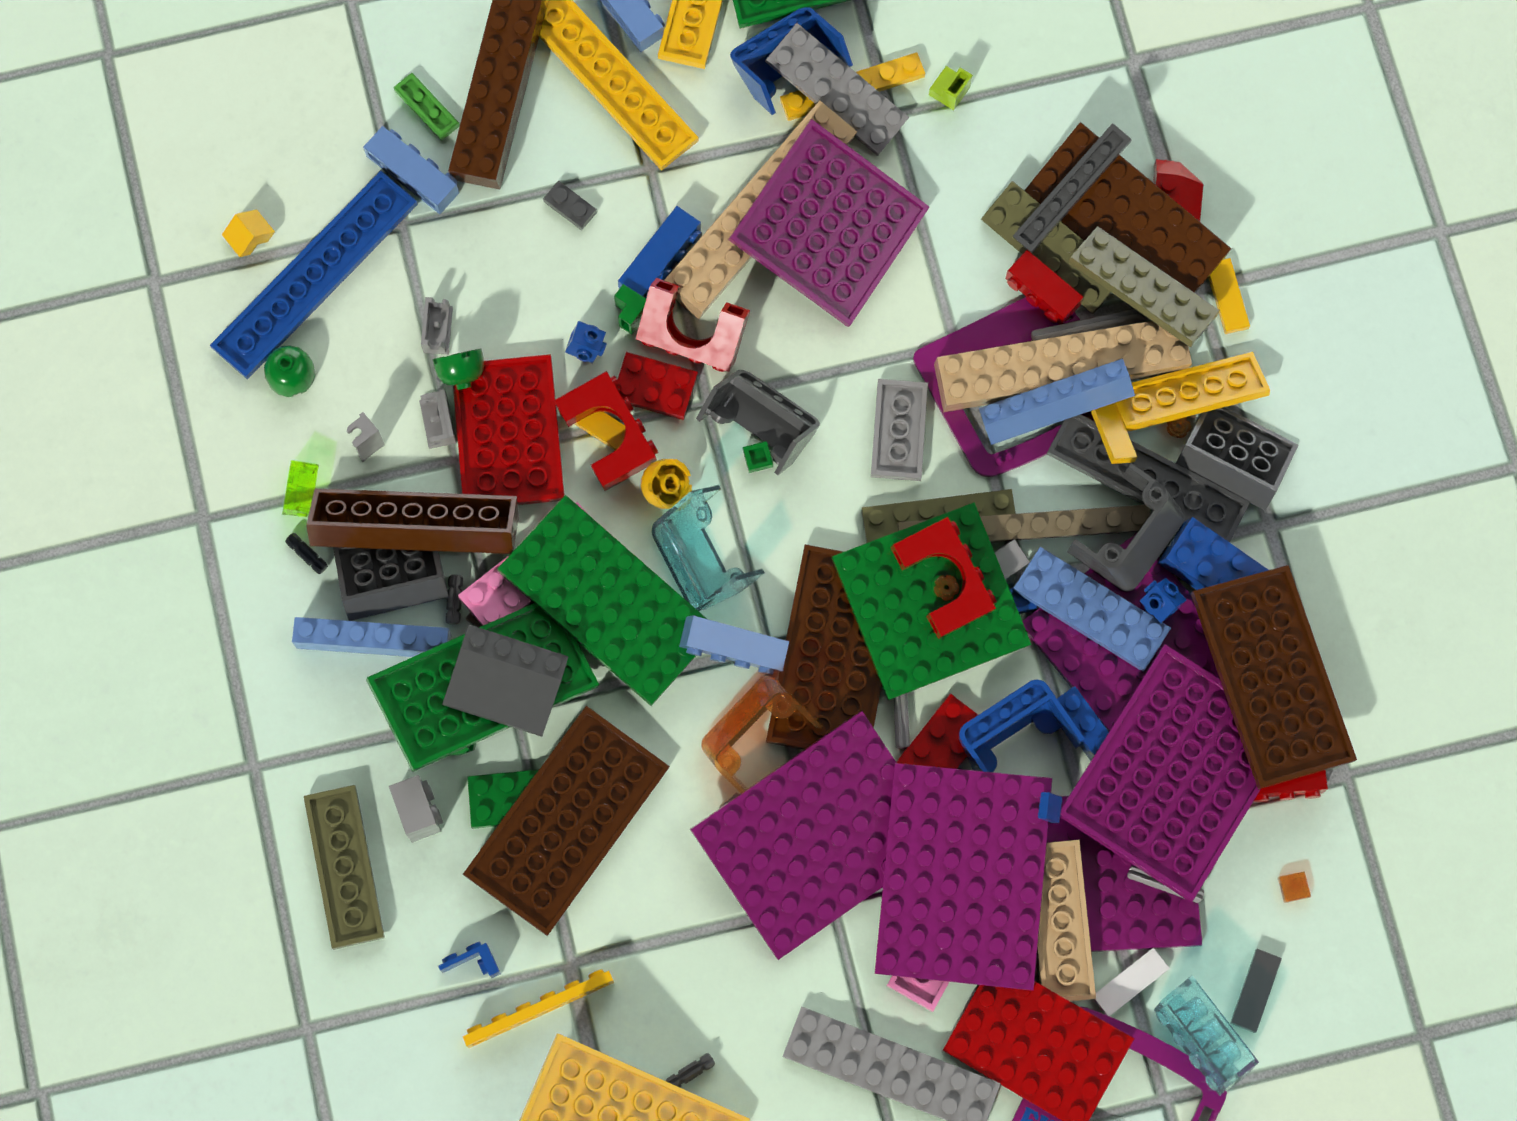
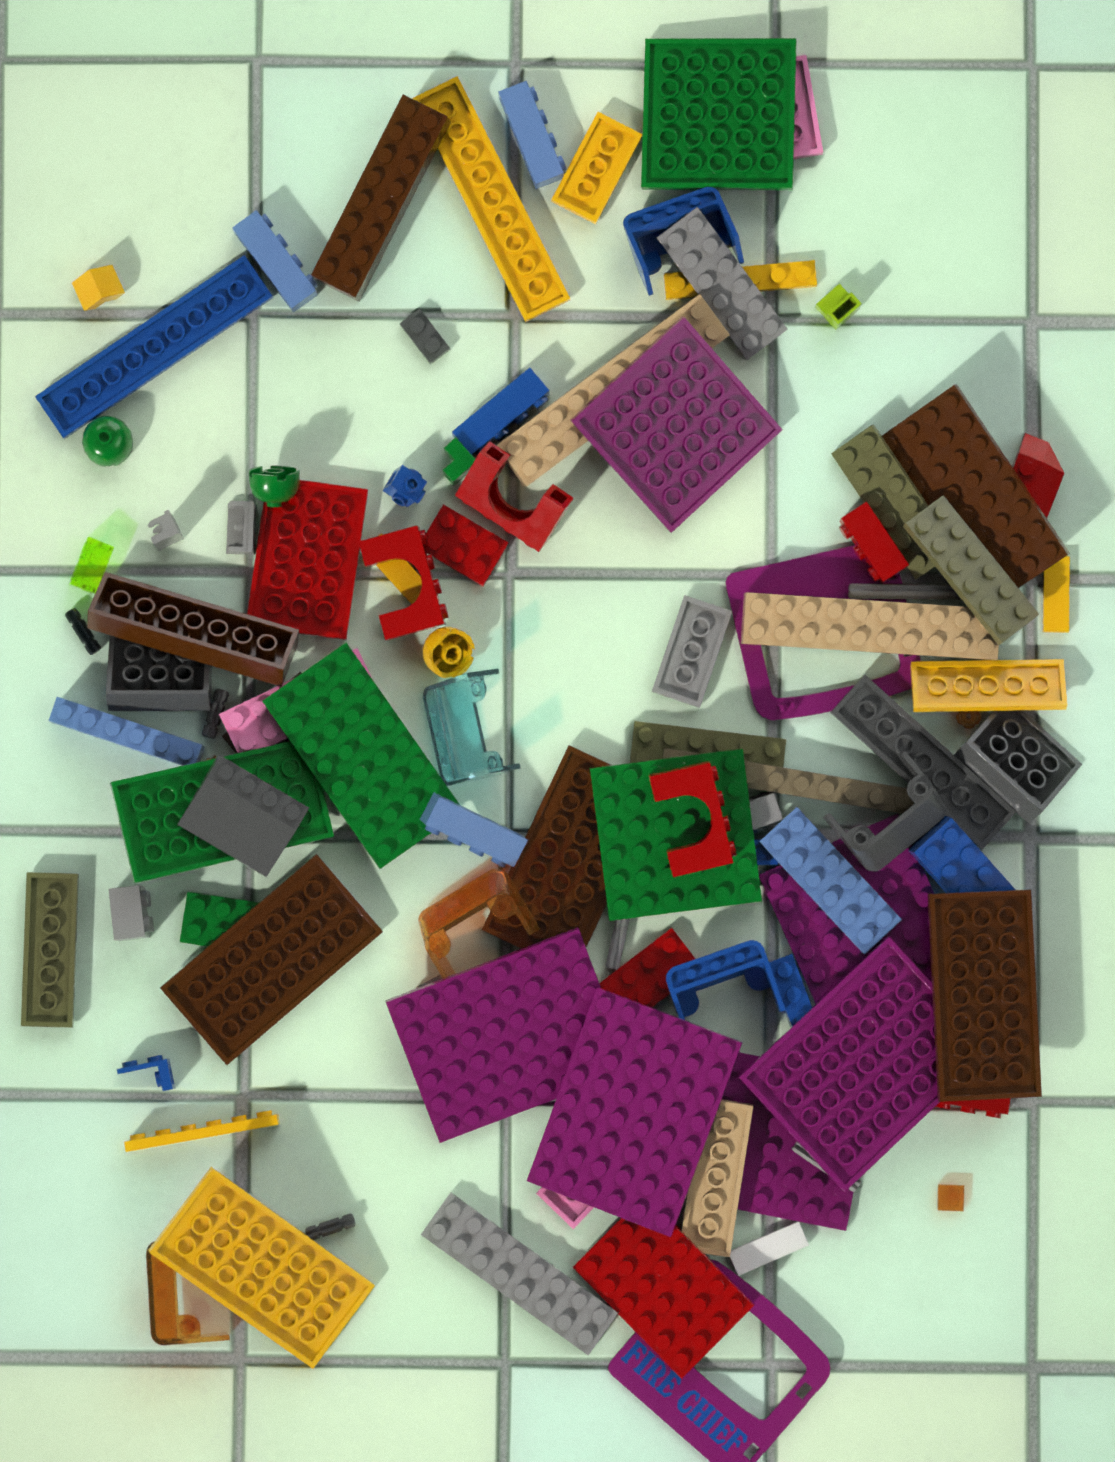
camera: 15 degrees right, 10 degrees up
bright green tile [393,73,460,141] -> none
light grey hinge [421,297,453,355] -> none
dark grey windscreen [696,370,820,475] -> none
green plate [743,441,773,473] -> none
clear orange plate [934,575,959,600] -> none
medium blue brick [979,359,1135,445] -> none
dark grey plate [1013,123,1132,253] -> none
blue tile [1038,792,1062,823] -> none
yellow tile [1091,402,1137,464] -> none
blue brick [1140,578,1187,623] -> none
clear light blue slope [1154,976,1259,1096] -> none
dark grey tile [1230,949,1282,1033] -> none

